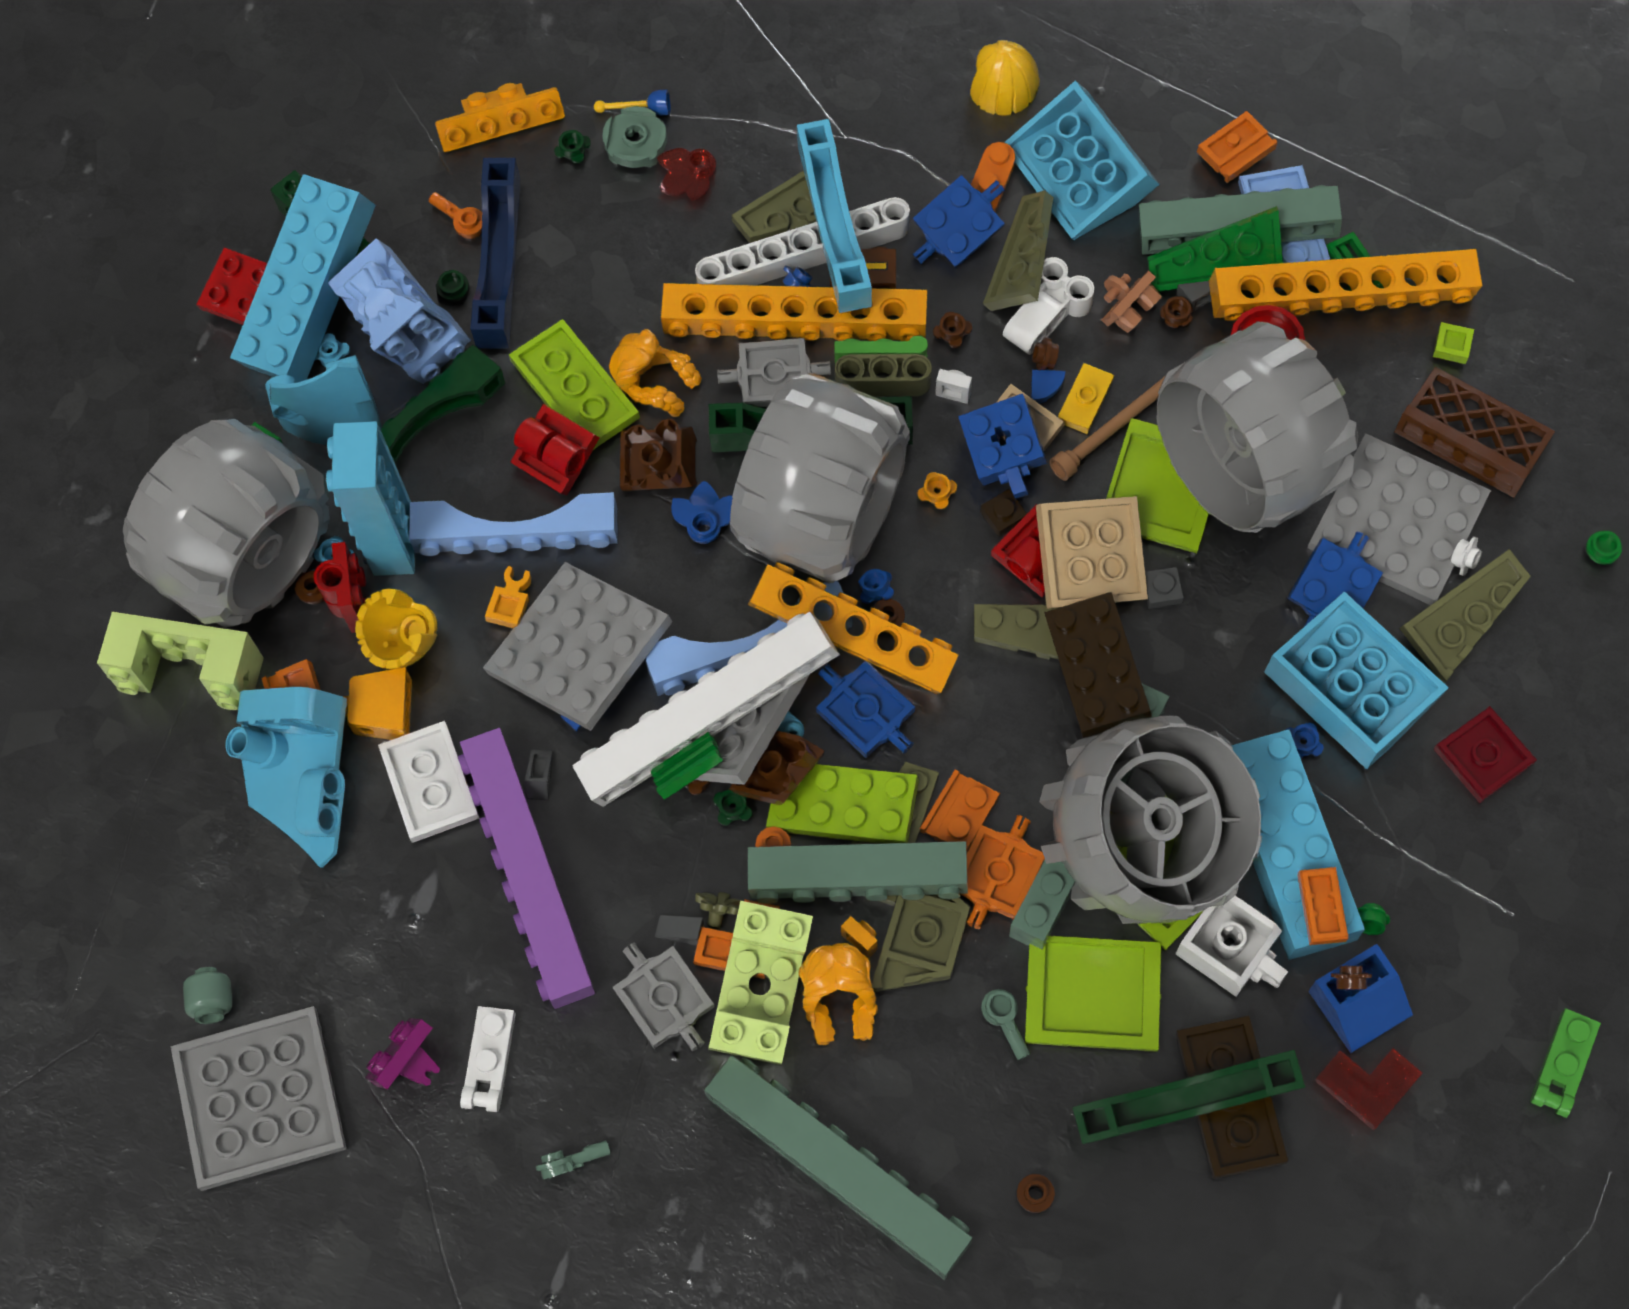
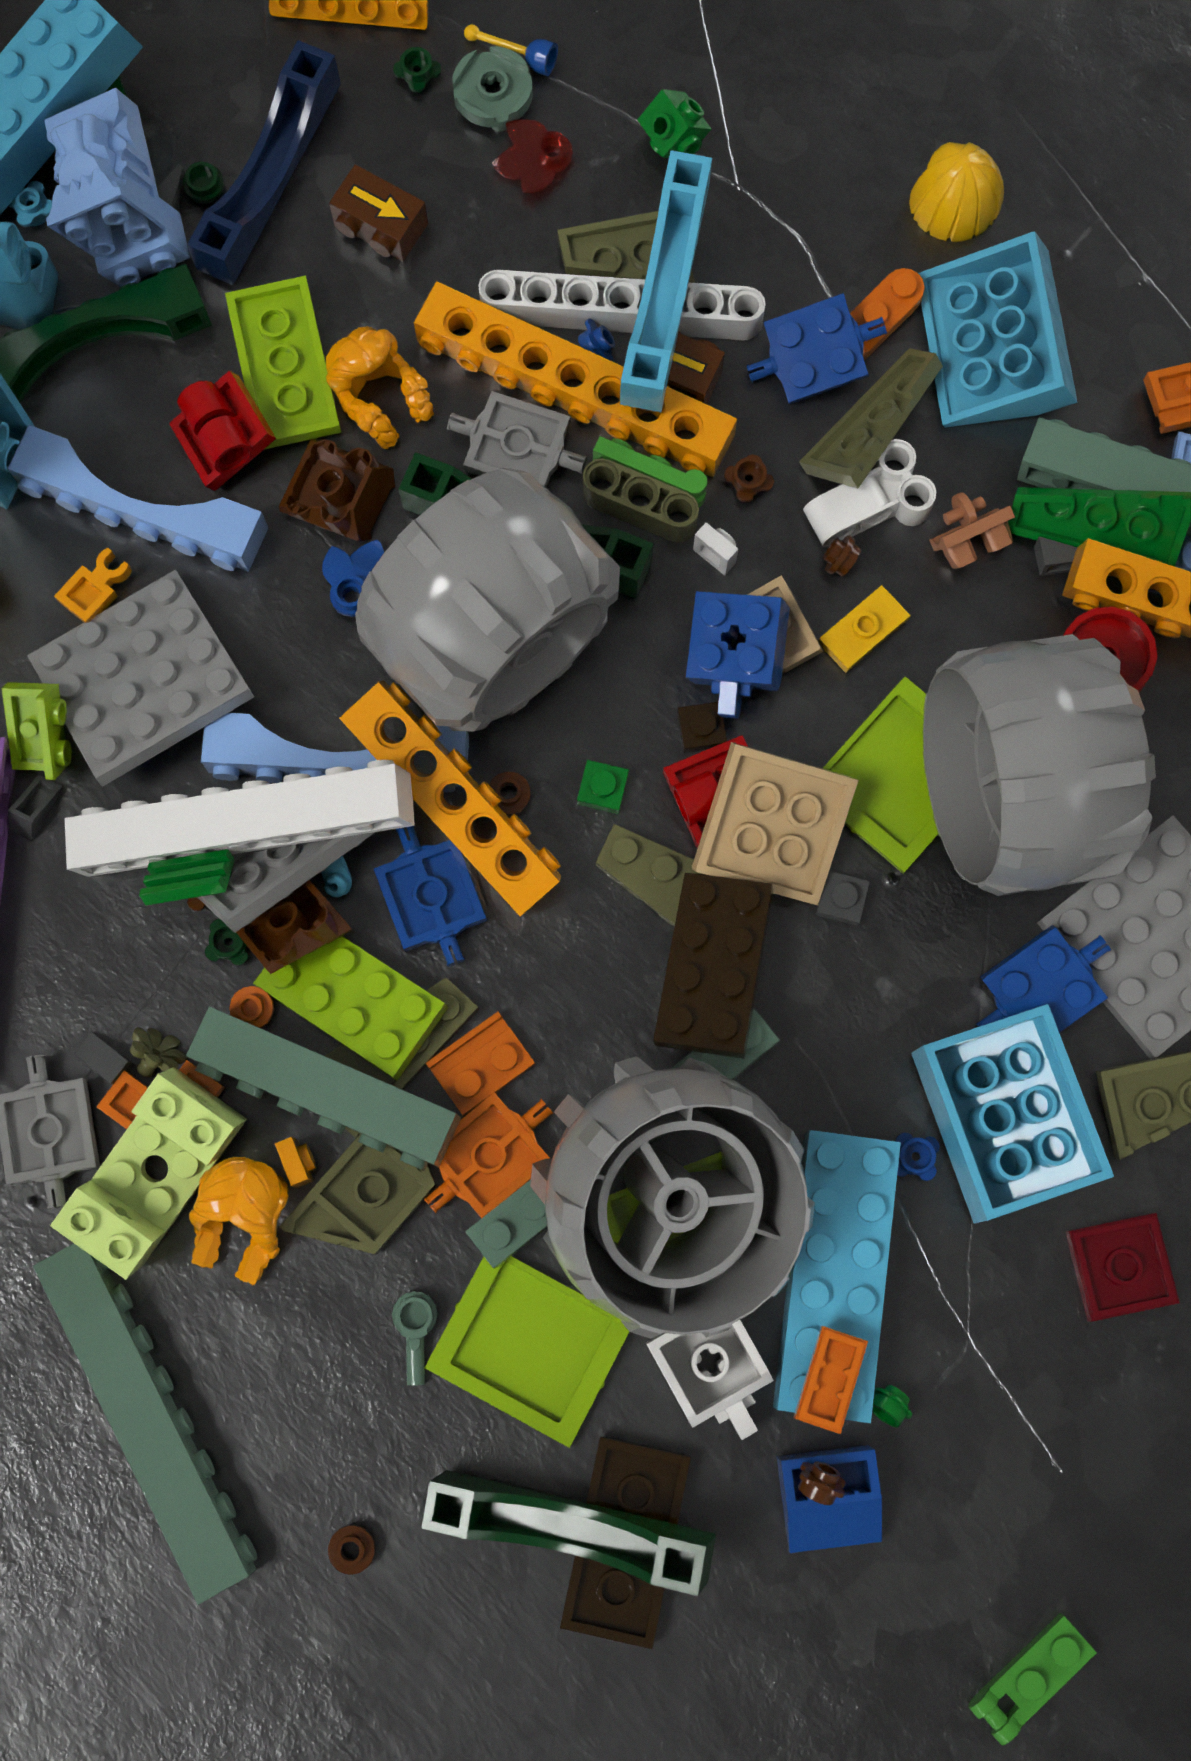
camera: 20 degrees right, 10 degrees up
orange plate [429,192,482,239] -> none
blue plate [858,569,894,603] -> none
light orange plate [917,472,957,509] -> none
blue tile [1031,370,1066,404] -> none
medium nougat piece [1049,376,1165,481] -> none
reddish brown plate [1160,296,1193,328] -> none
clear red plate [1315,1048,1422,1131] -> none
none -> lime bracket [1,682,72,780]
none -> reddish brown brick [329,164,429,262]
none -> green plate [577,760,629,814]
none -> green brick [637,89,712,158]

